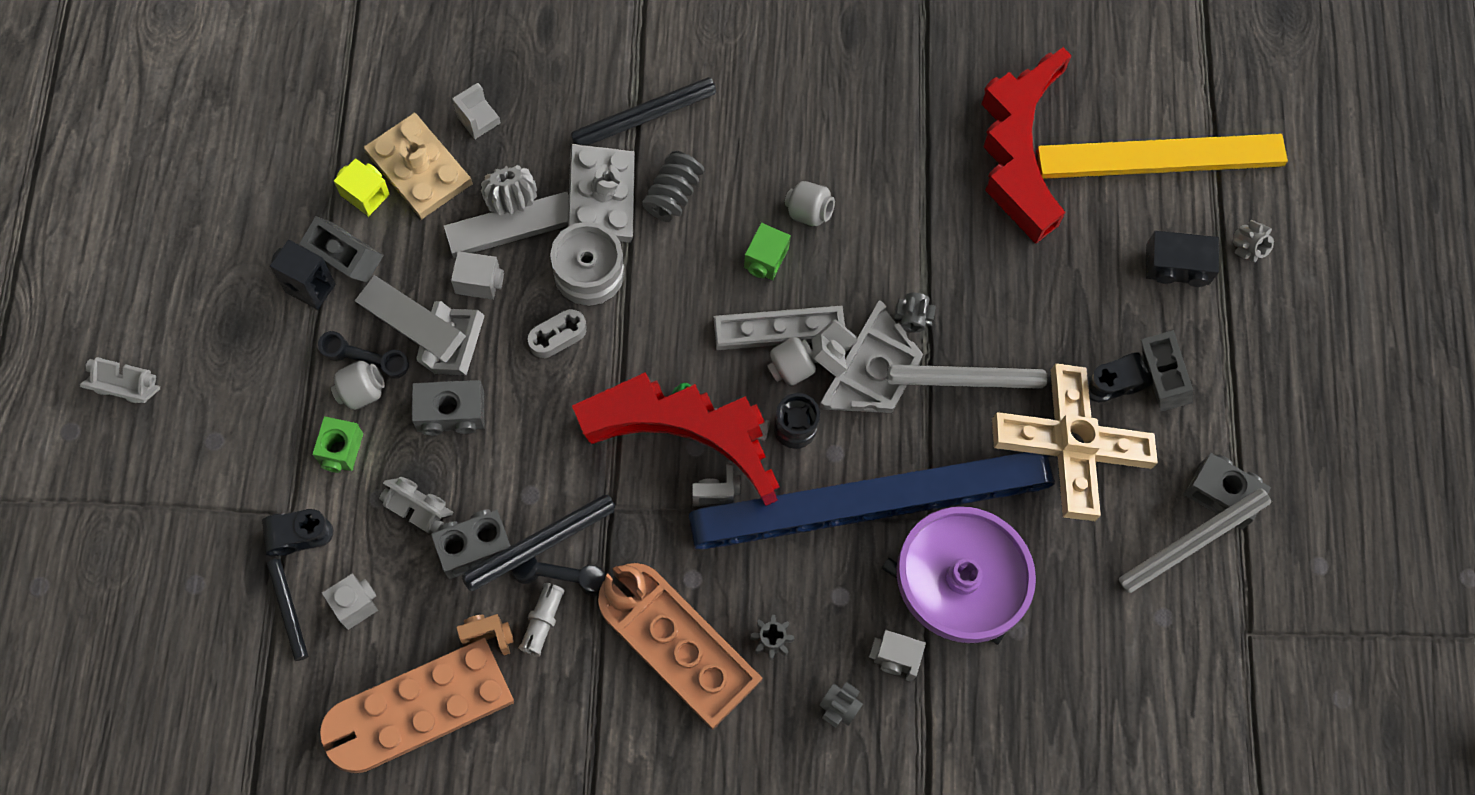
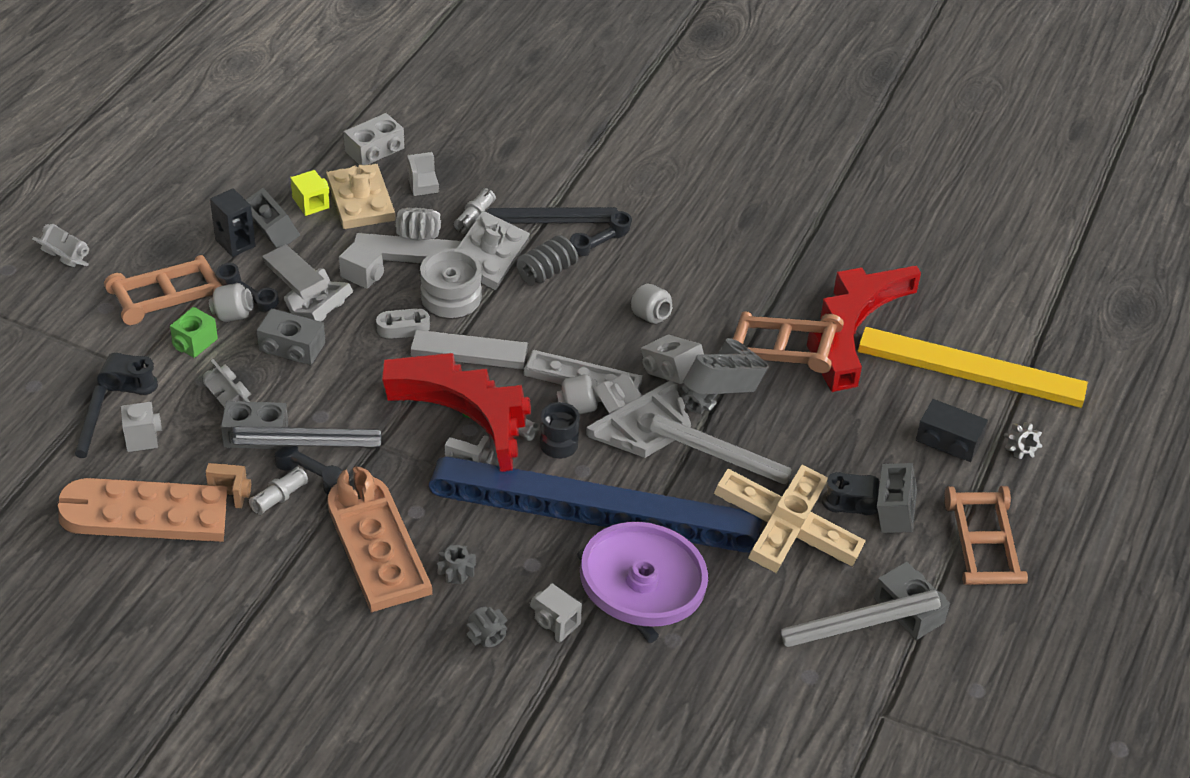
camera: 25 degrees right, 25 degrees down
bright green brick [744,223,791,280] -> none
none -> nougat piece [104,255,222,325]
none -> light grey brick [344,113,404,165]
none -> light grey tile [411,330,528,369]
none -> light grey pin [454,188,496,234]
none -> black bar [570,211,632,256]
none -> light grey brick [641,335,704,384]
none -> dark grey beam [683,338,769,394]
none -> nougat piece [733,312,844,373]
none -> nougat piece [945,486,1028,585]

